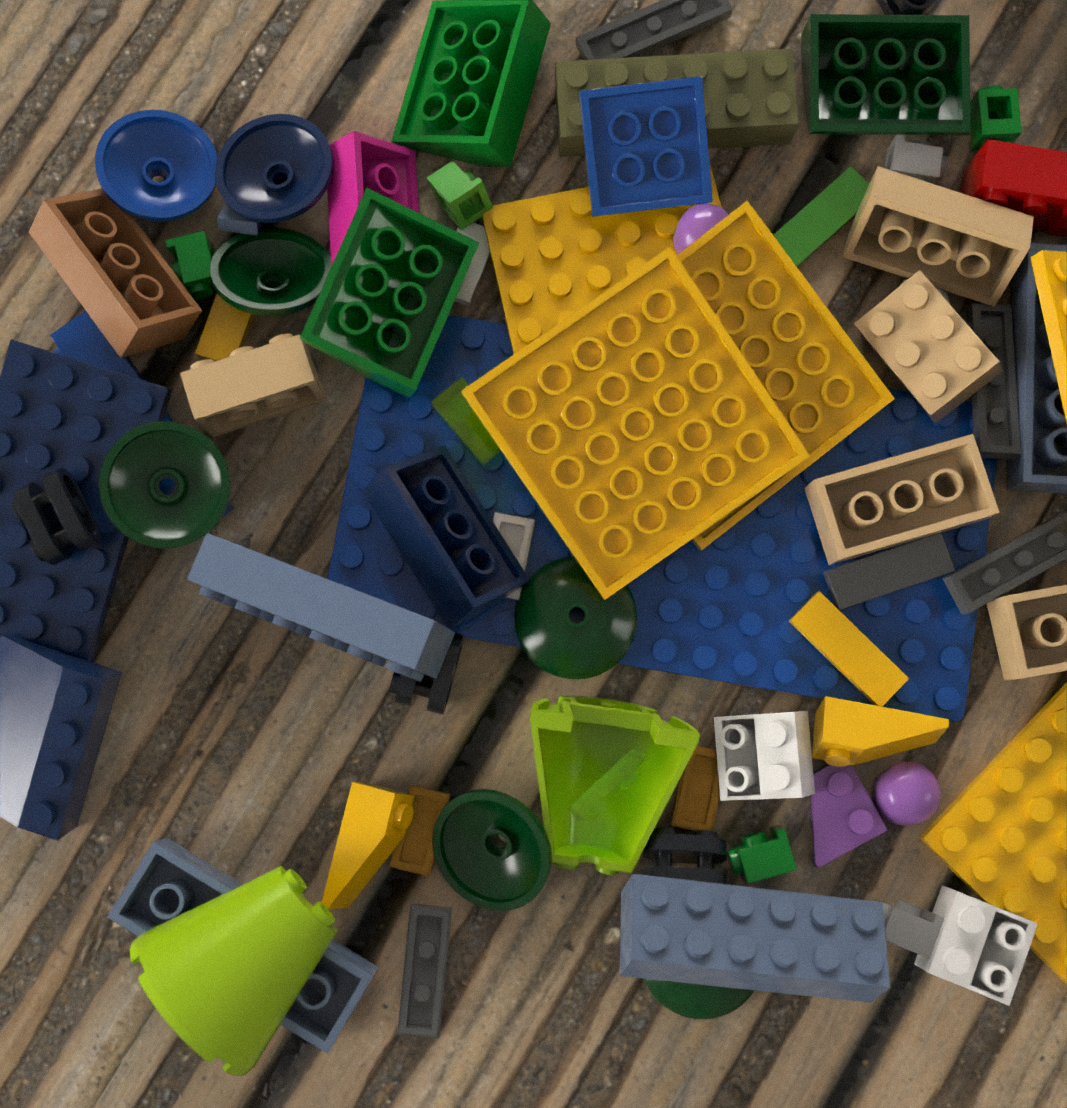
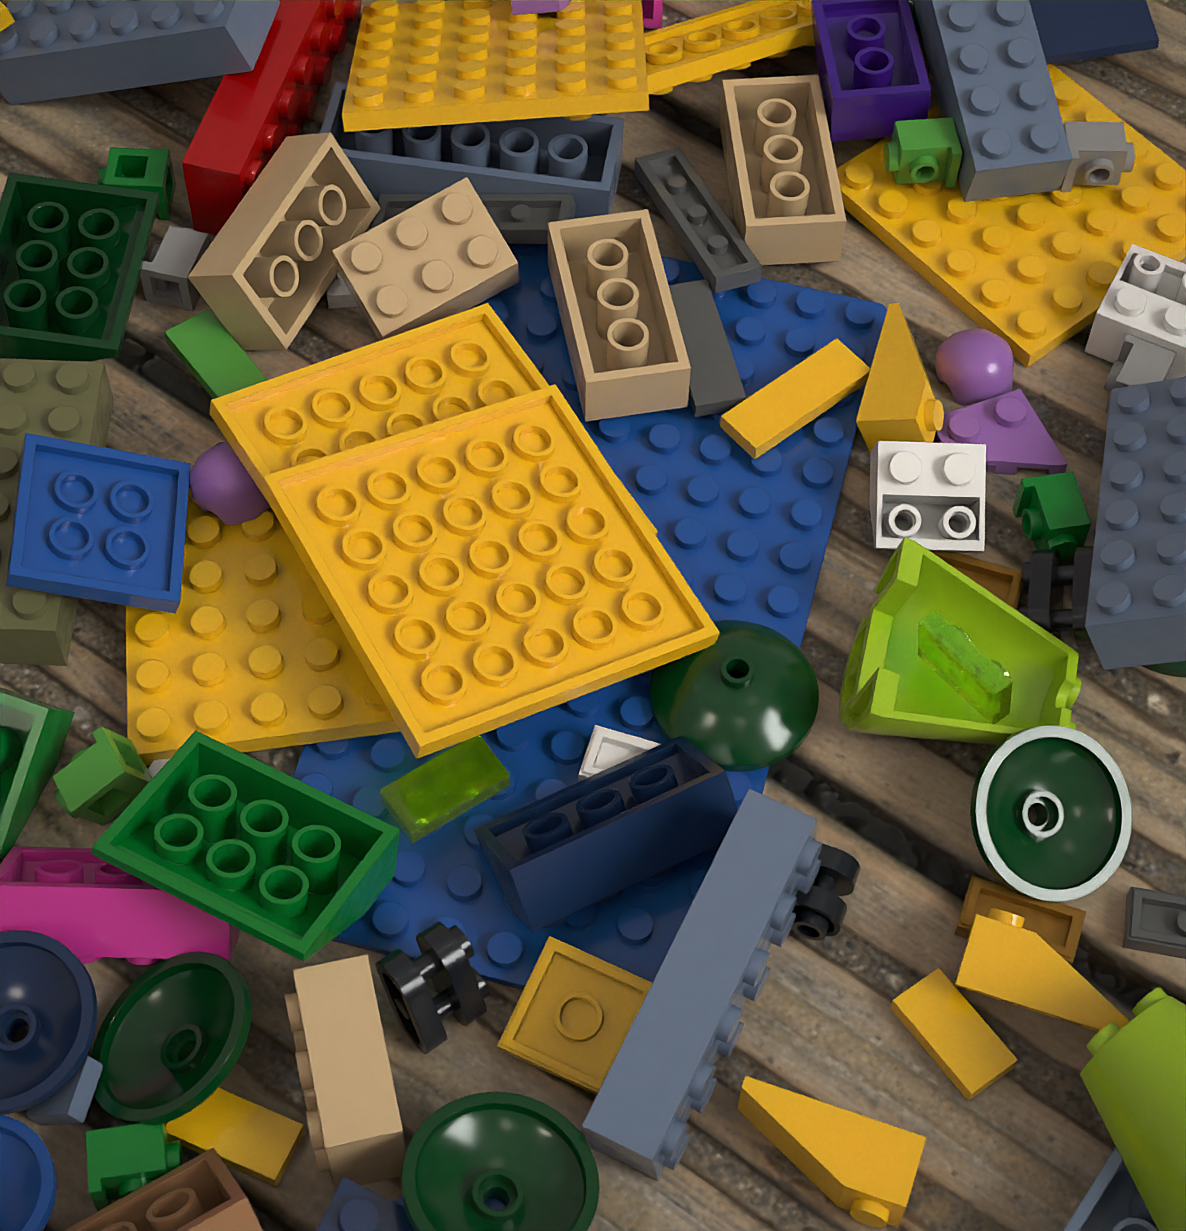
camera: 85 degrees left, 25 degrees down
none -> black brick [375,921,490,1054]
none -> yellow tile [497,936,652,1095]
none -> yellow slope [737,1076,927,1228]
none -> yellow tile [890,968,1018,1102]

